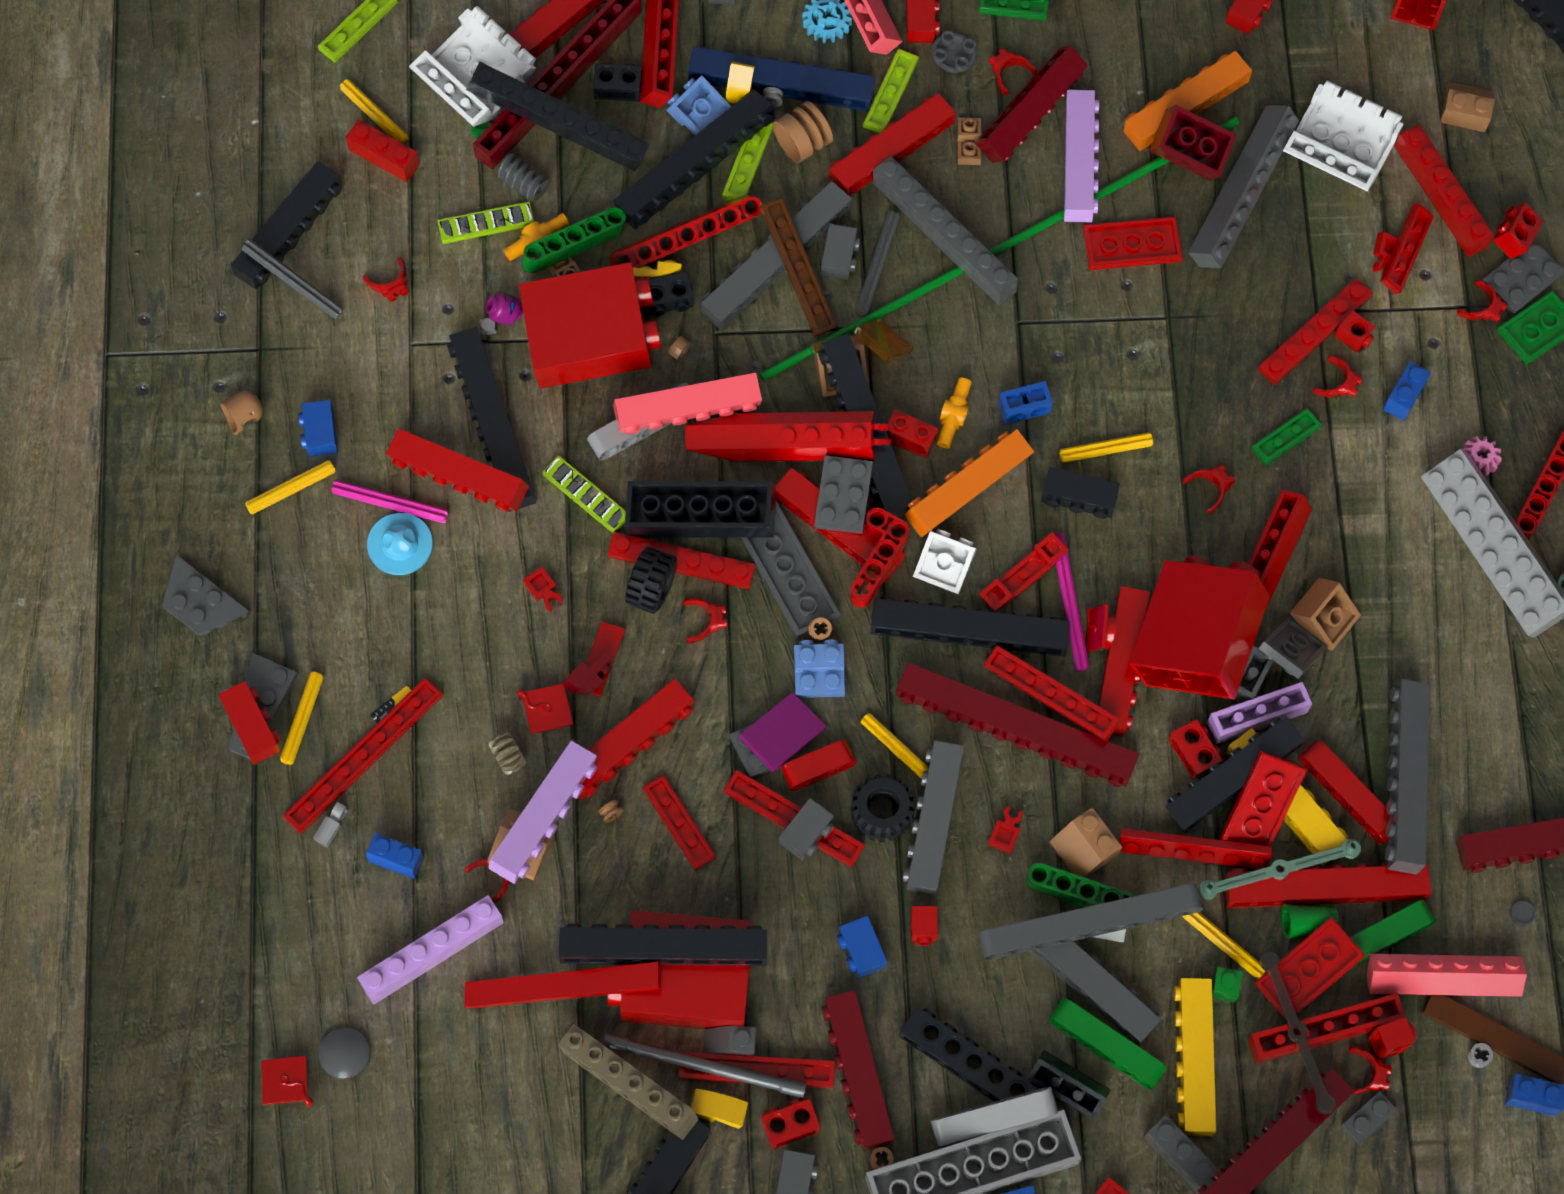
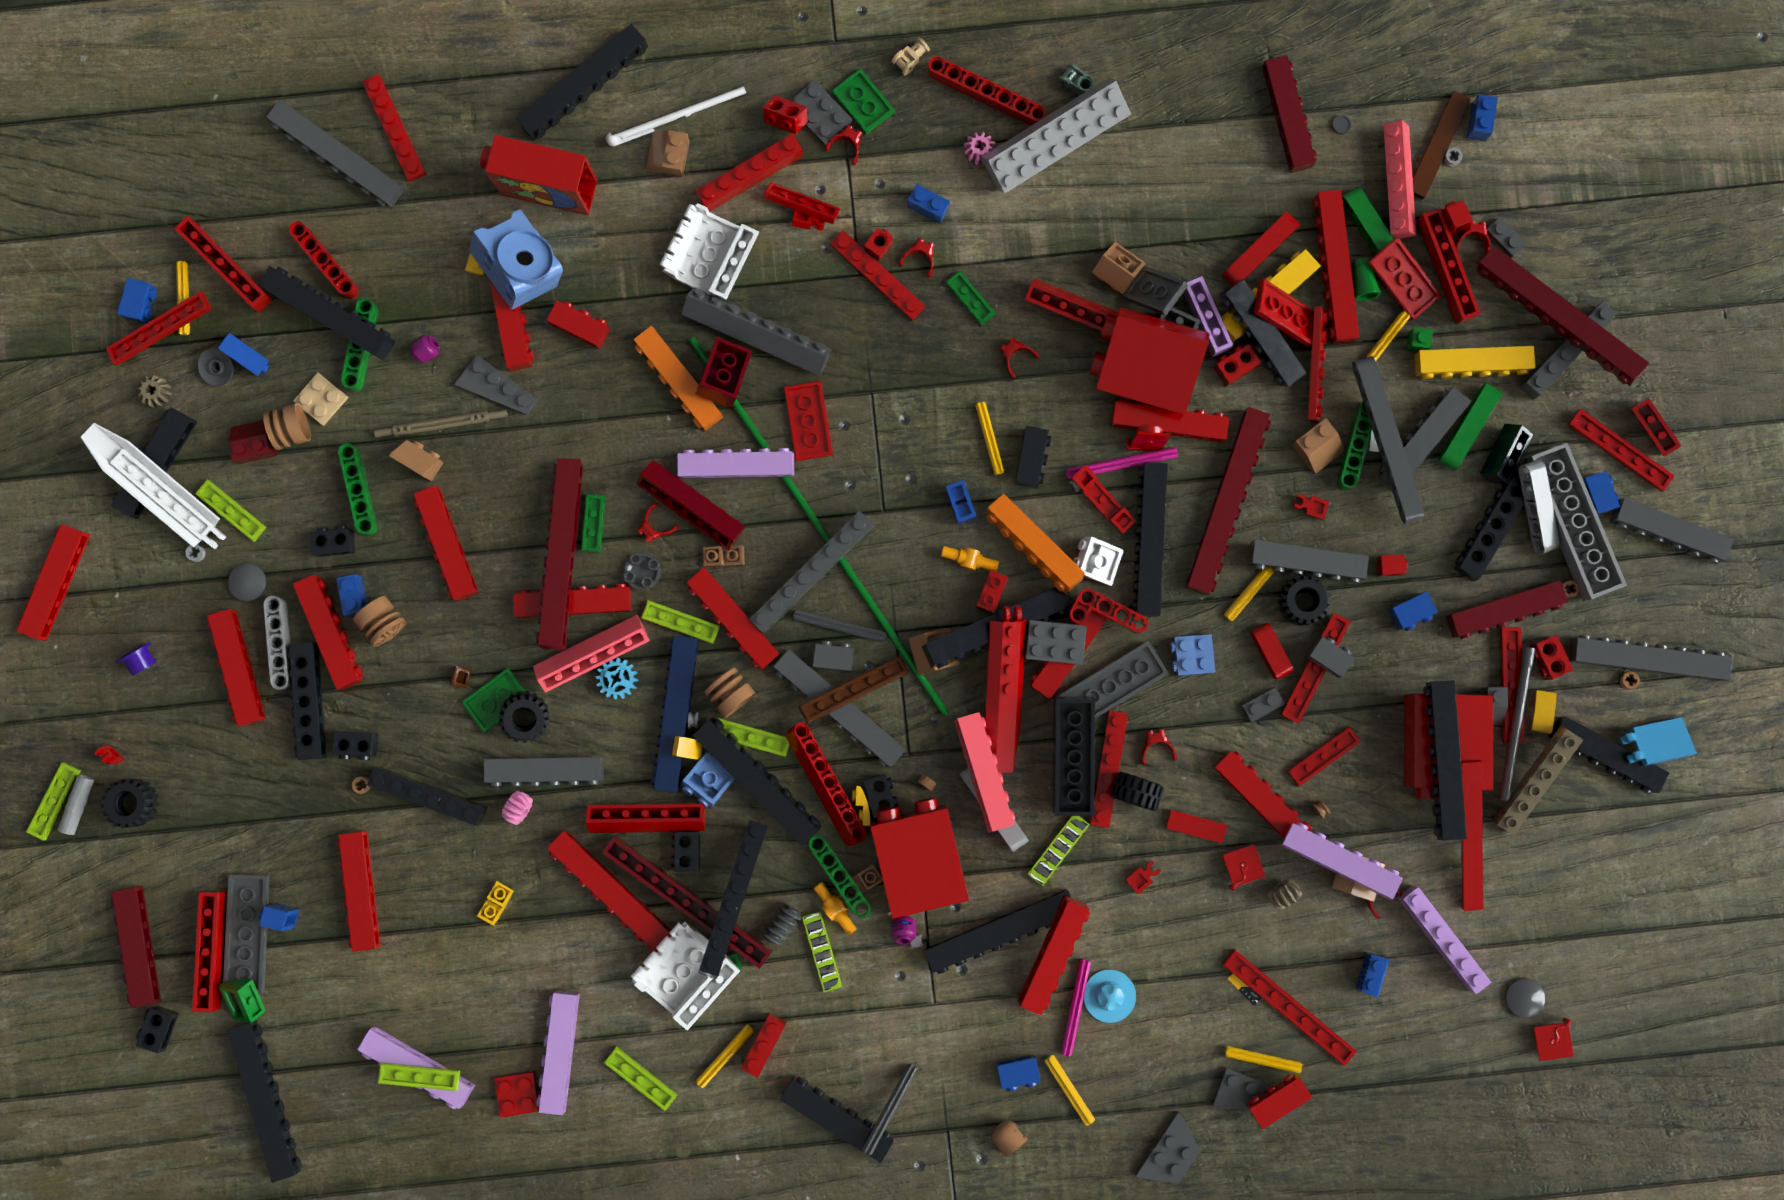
camera: 90 degrees left, 15 degrees up
light grey bar [313,802,348,847] -> none
red helmet [363,257,410,302] -> none
dark red brick [563,650,613,695] -> none
magenta tile [739,692,827,773] -> none
medium nougat bush [808,617,832,640] -> none
clear orange tile [854,319,914,363] -> none
red plate [983,646,1121,742] -> none
sand green piece [1199,839,1361,900] -> none
clear smoke piece [1260,952,1336,1114] -> none
dark grey brick [1385,679,1430,875] -> none
none -> white bar [606,86,746,147]

